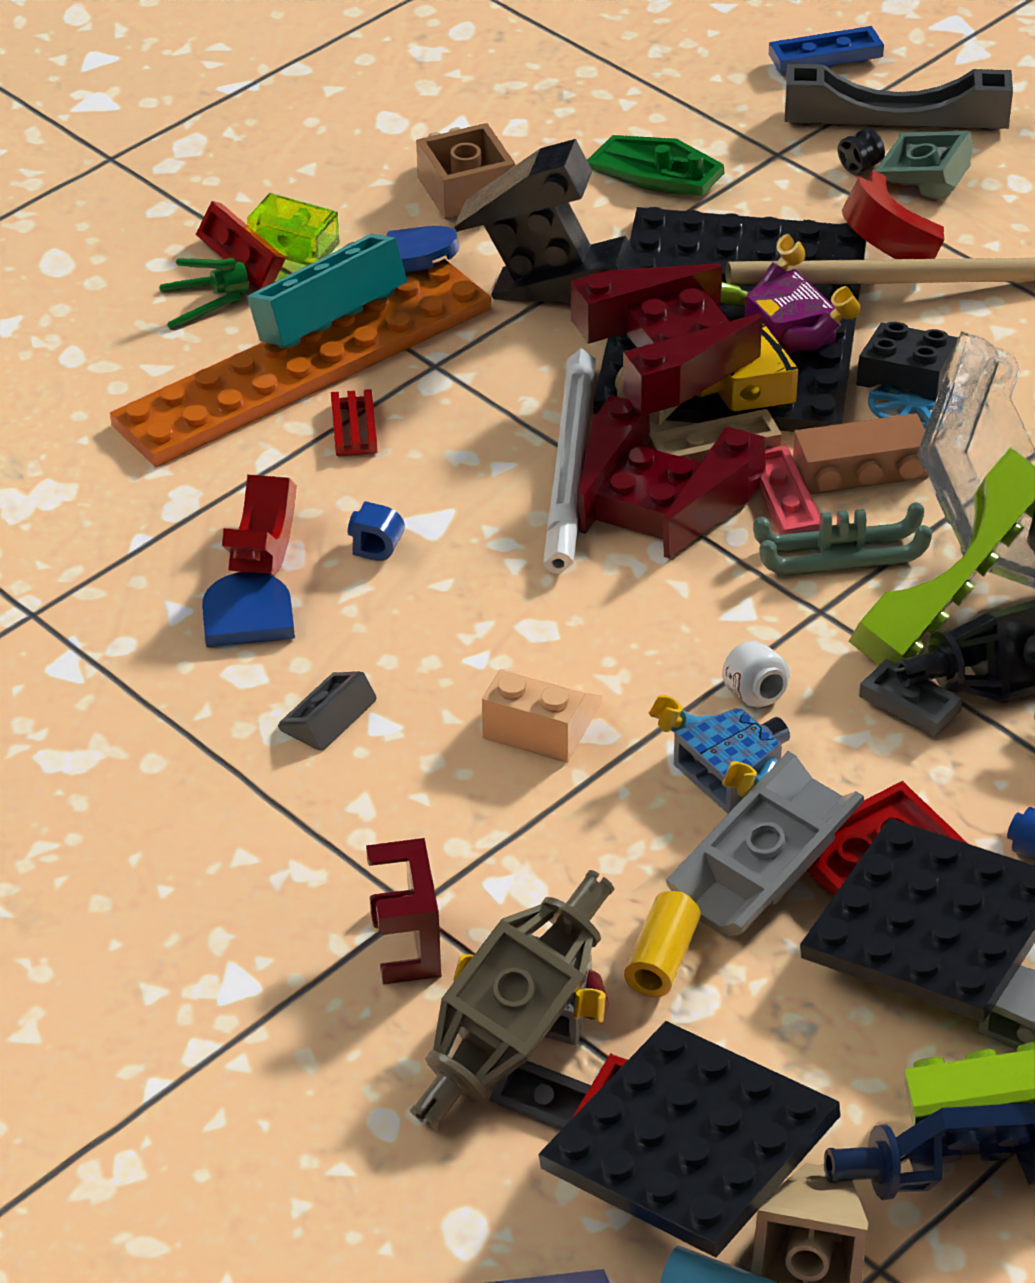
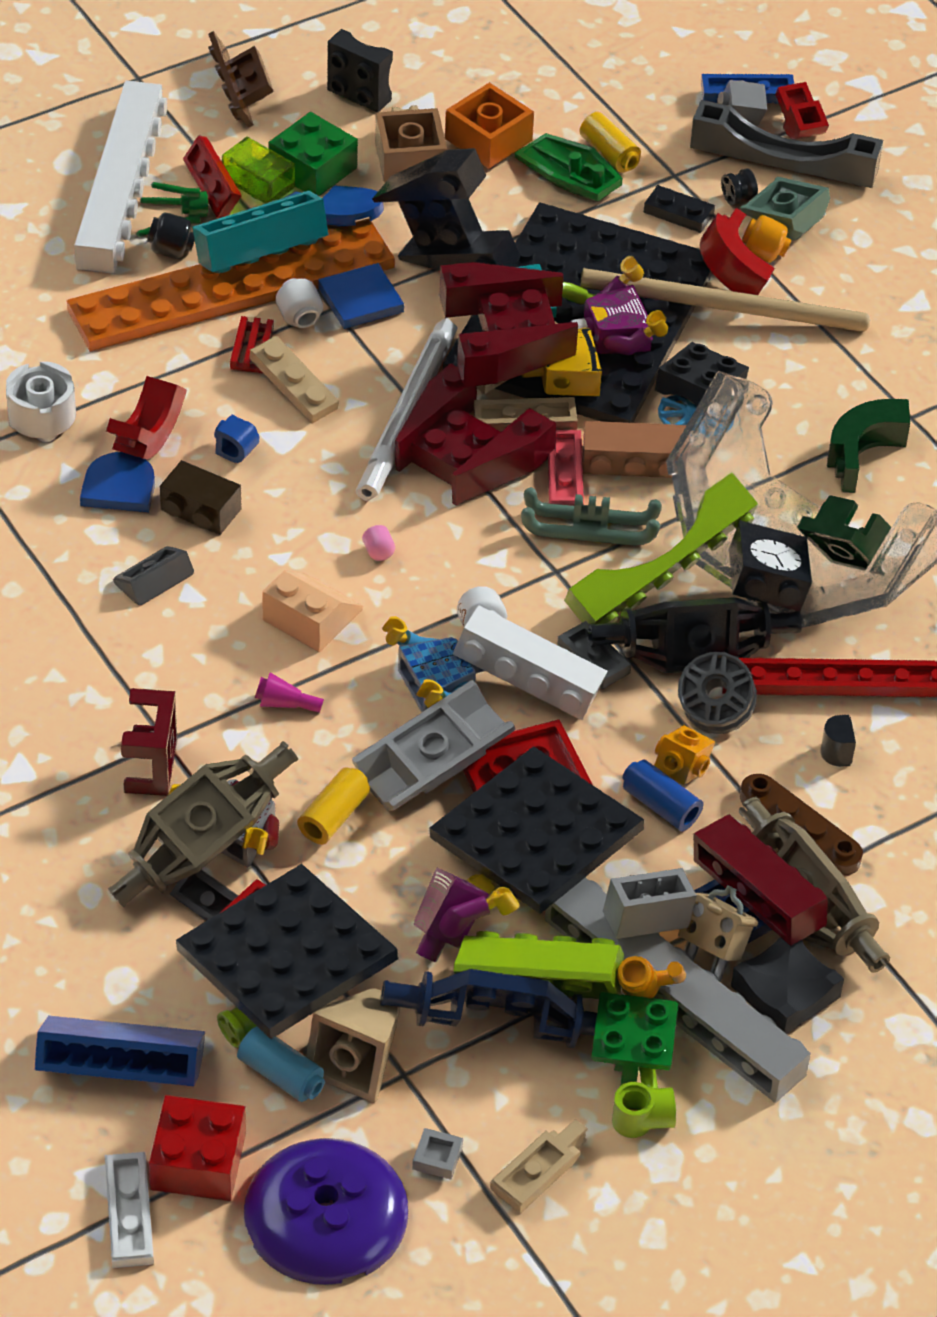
camera: 10 degrees right, 5 degrees up
none -> white brick [6,362,76,443]
none -> white brick [74,80,167,274]
none -> black head [147,212,195,259]
none -> dark brown brick [160,460,242,535]
none -> reddish brown bracket [208,31,274,128]
none -> lime wheel [217,1006,256,1048]
none -> tan plate [249,335,339,424]
none -> dark pink cone [255,672,324,713]
none -> green brick [268,112,358,196]
none -> white head [276,278,323,328]
none -> blue tile [318,263,404,329]
none -> black brick [327,29,393,112]
none -> bright pink piece [362,525,395,561]
none -> magenta torso [414,867,519,963]
none -> orange brick [445,82,534,168]
none -> white brick [453,605,608,720]
none -> yellow brick [579,112,641,173]
none -> black plate [643,185,715,233]
none -> light grey brick [717,80,767,127]
none -> light orange head [742,215,791,263]
none -> red brick [775,82,829,140]

